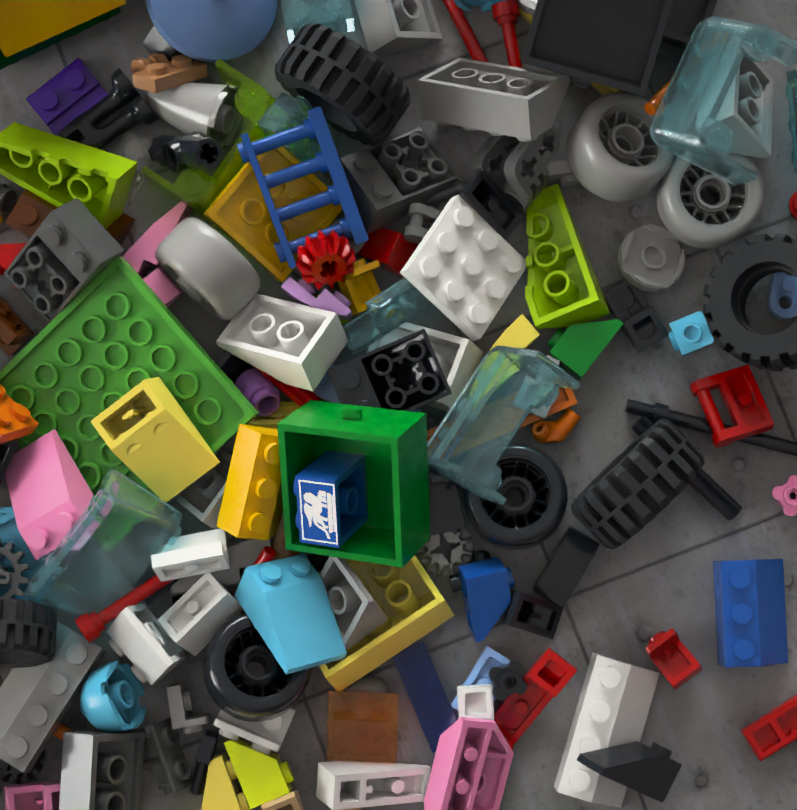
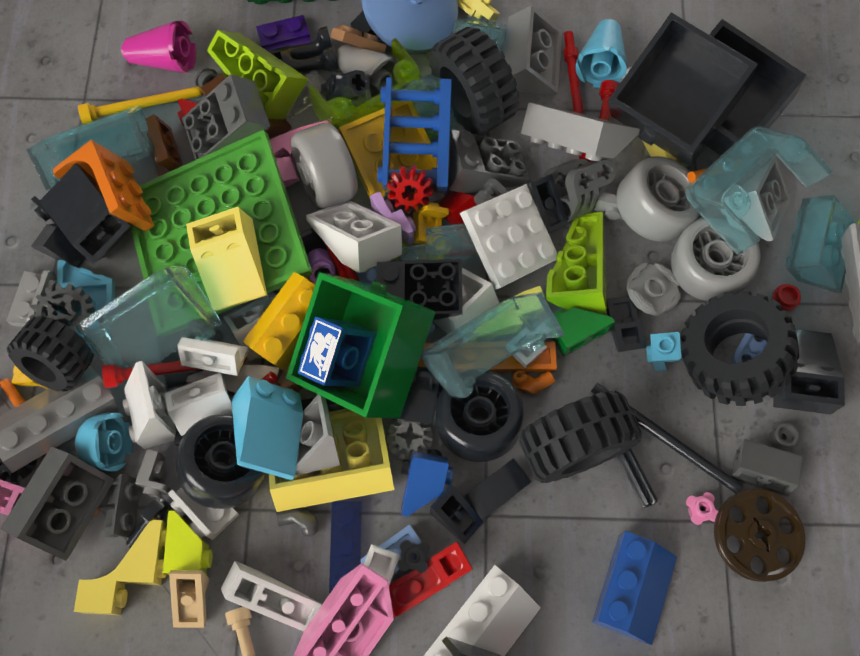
camera: 20 degrees right, 15 degrees down
bright pink slope [5,429,108,560] -> none
clear orange slope [327,691,399,763] -> none
red bracket [645,628,703,690] -> none
red plate [689,364,775,448] -> none

